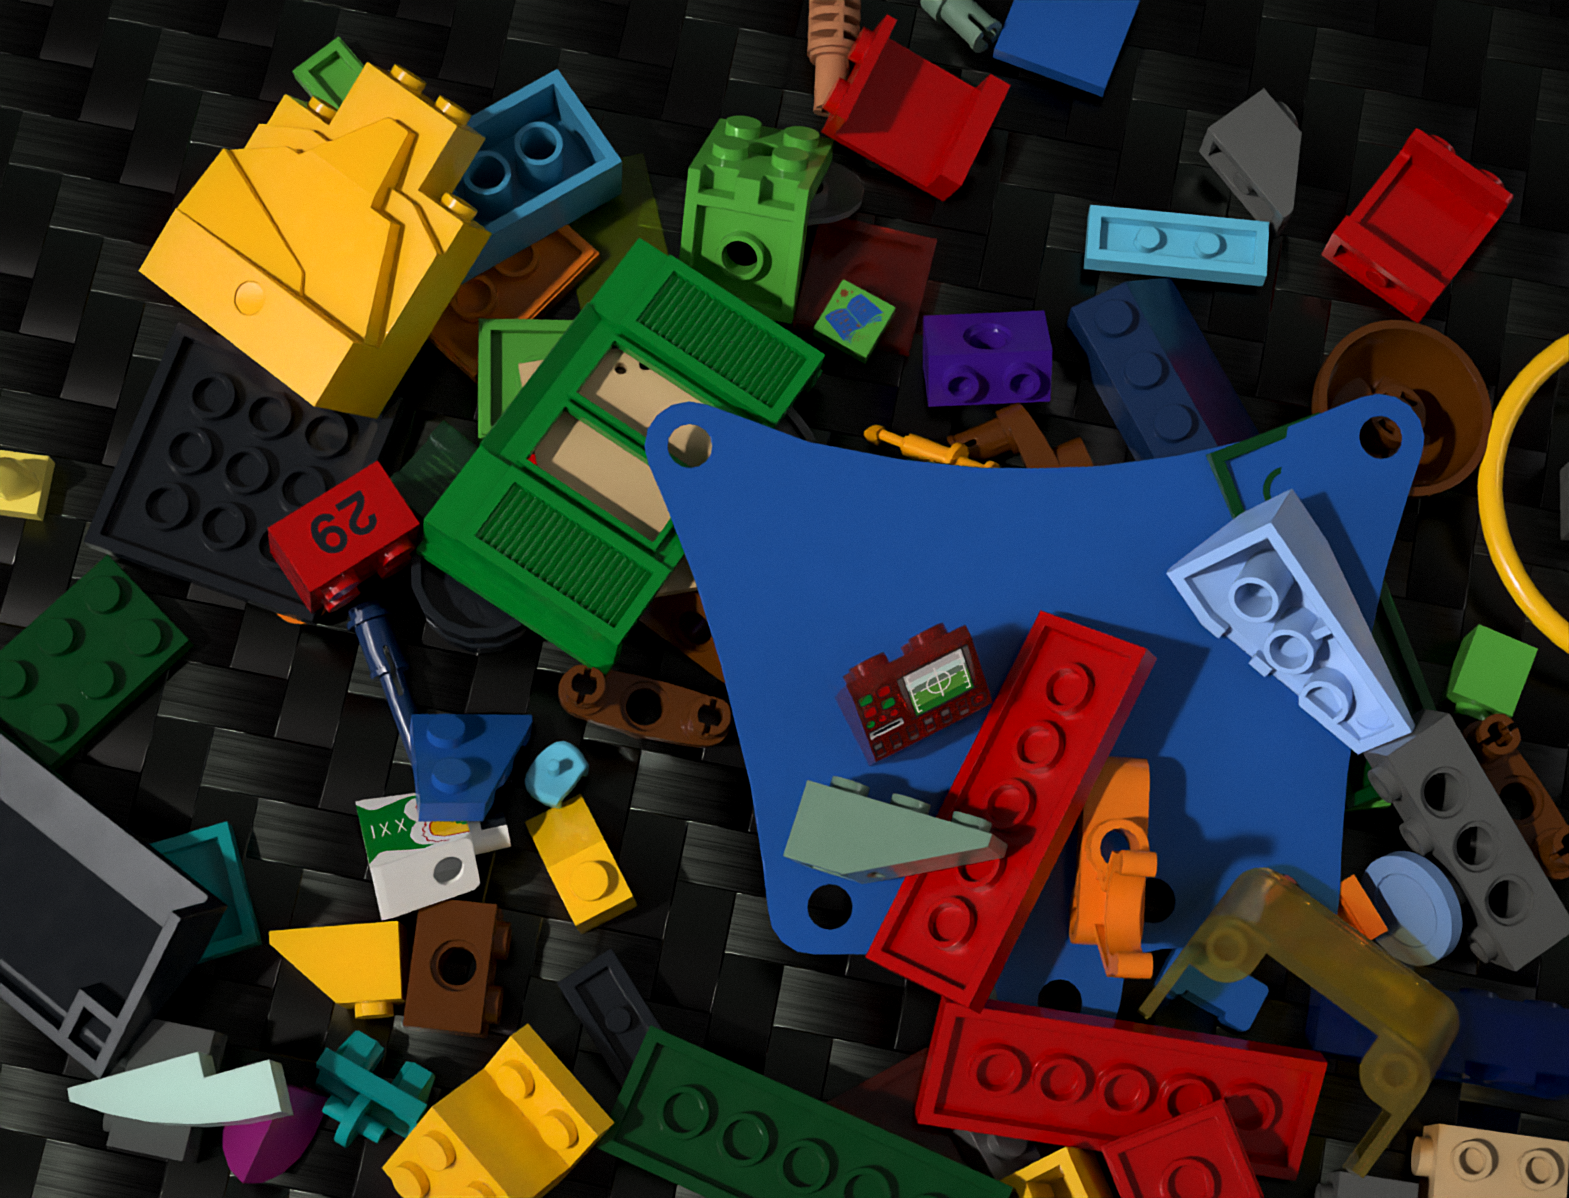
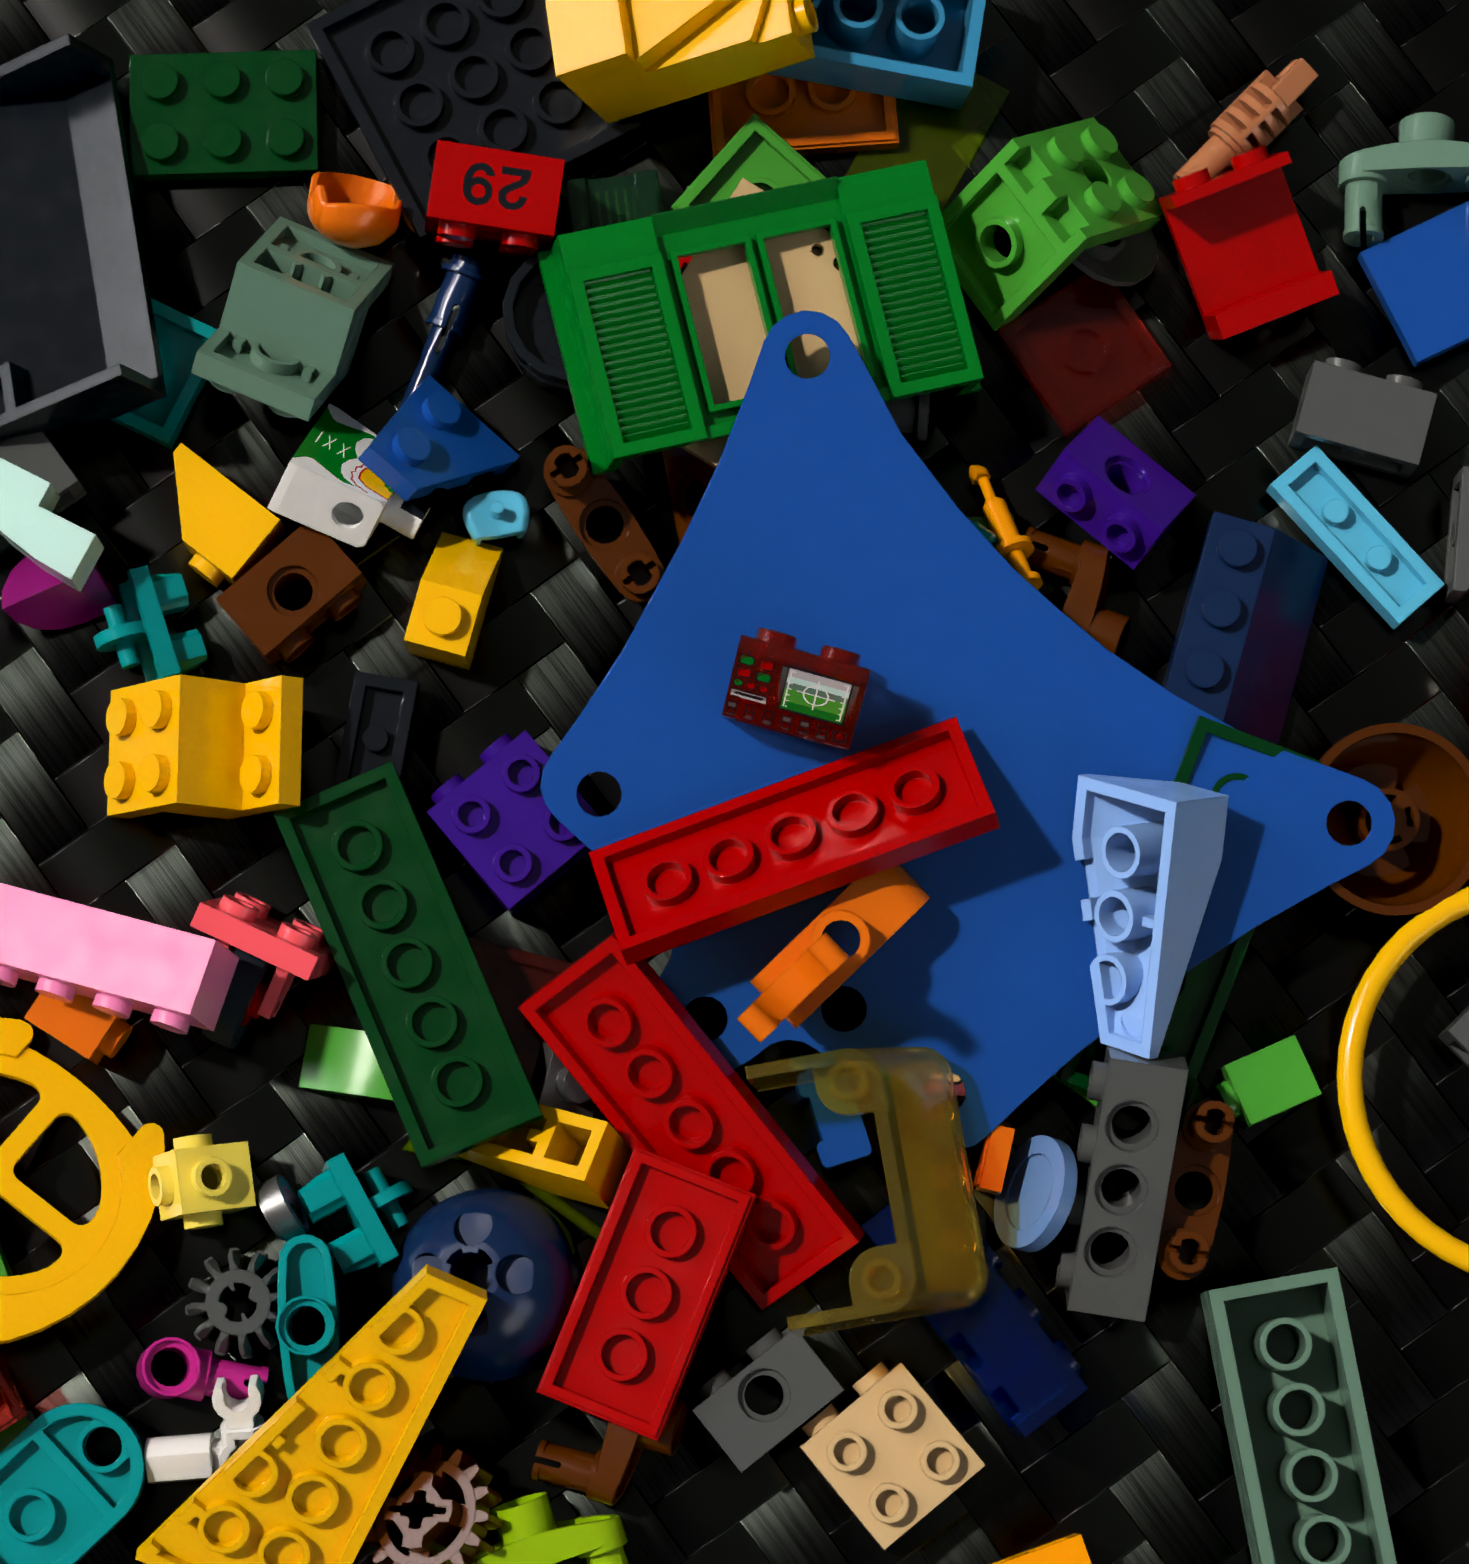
camera: 40 degrees right, 5 degrees up
sand green slope [783,776,1008,884] -> none
bright green tile [813,279,896,364] -> none
none -> sand green bracket [191,216,395,422]
none -> orange hair [307,172,403,249]
none -> dark purple brick [427,730,598,917]
none -> dark grey brick [1287,357,1437,479]

